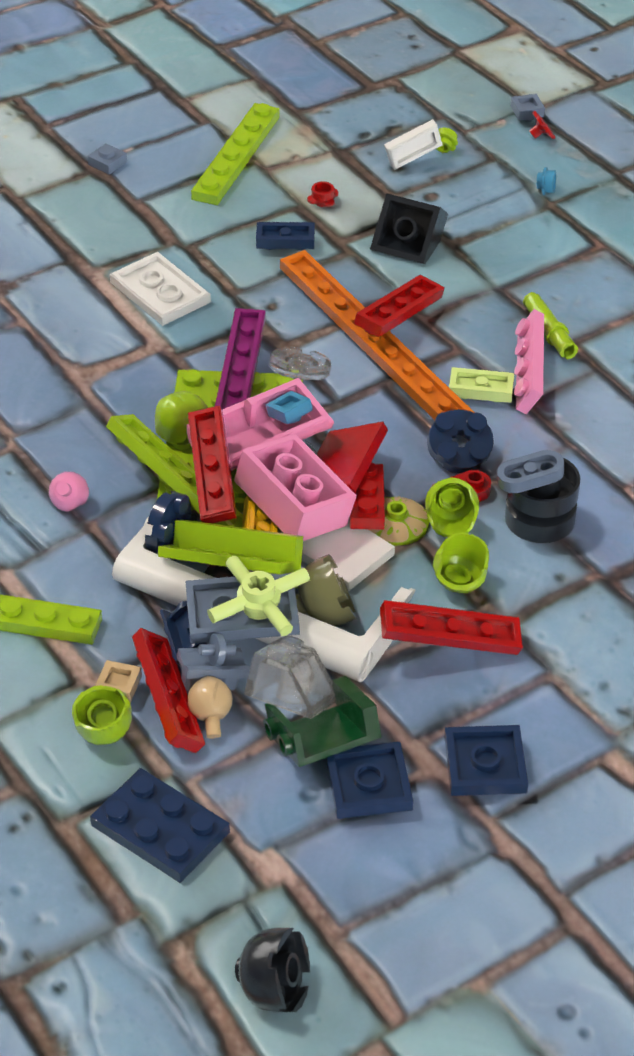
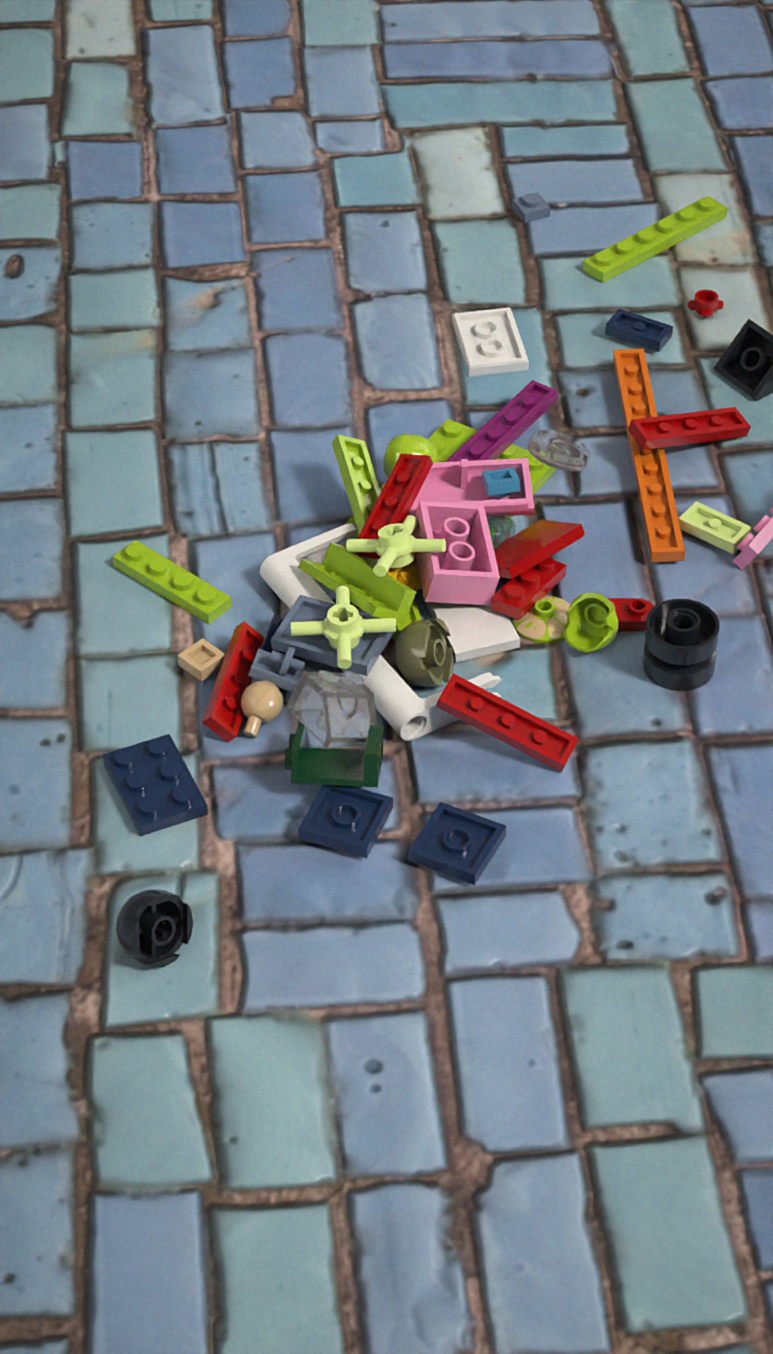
camera: 30 degrees right, 0 degrees up
bright pink piece [49,472,89,512] -> none
lime hair [72,685,132,745] -> none
dark blue plate [145,491,197,561] -> none
dark blue plate [427,410,494,474] -> none
lime hair [433,532,489,593] -> none
sand blue plate [497,450,564,493] -> none
none -> yellowish green bar [346,515,446,577]

